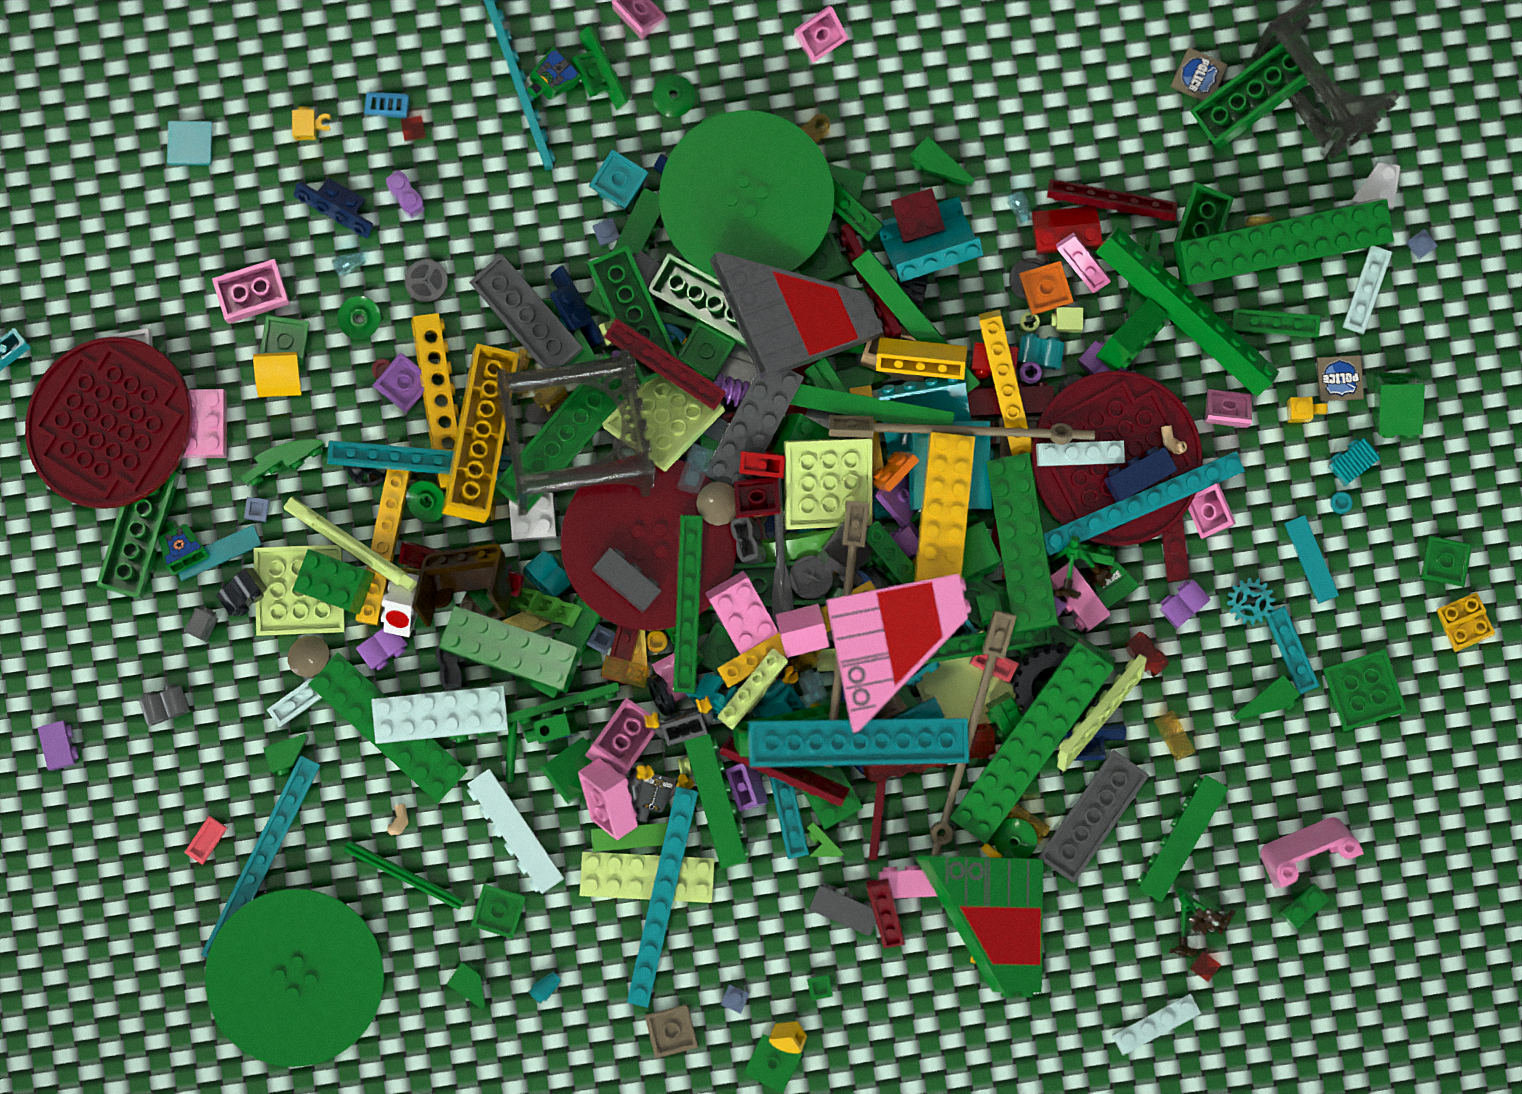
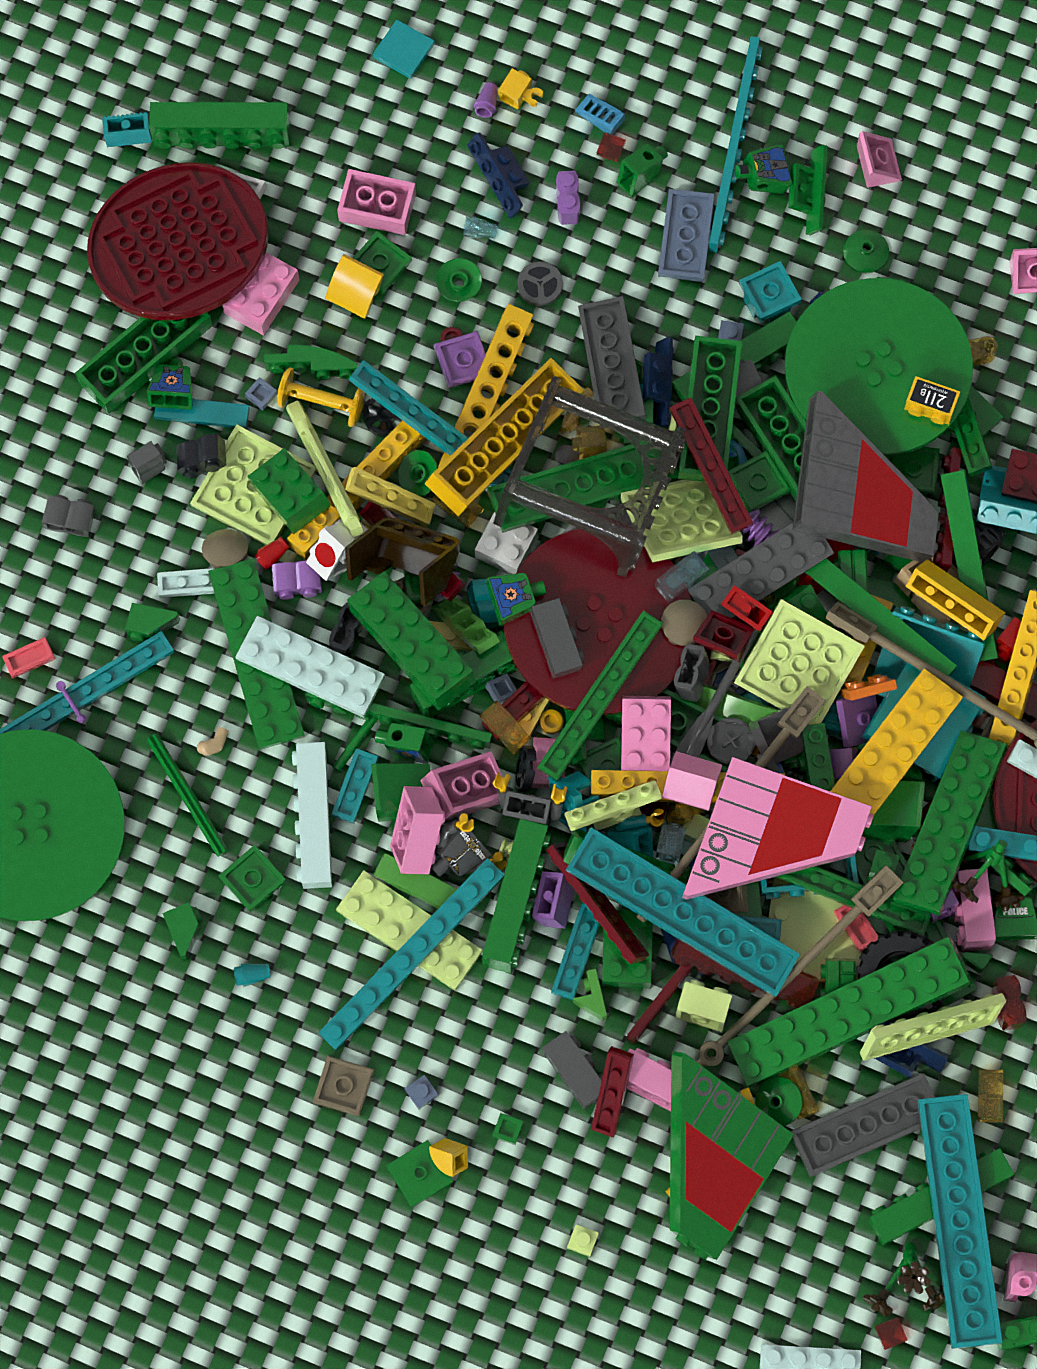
camera: 35 degrees right, 10 degrees down
none -> medium lavender hinge [56,681,86,723]
none -> green brick [149,102,290,149]
none -> red cone [255,536,290,570]
none -> yellow hose [277,368,365,427]
none -> teal plate [331,749,379,824]
none -> light yellow plate [345,467,436,526]
none -> medium lavender cone [474,83,498,118]
none -> torso [486,573,546,626]
none -> yellowish green plate [567,1224,599,1257]
none -> green torso [616,144,668,198]
none -> sand blue plate [658,189,714,282]
none -> yellowish green brick [675,980,732,1032]
none -> brick [904,376,960,425]
none -> teal plate [918,1094,1002,1349]
none -> green slope [962,952,993,974]

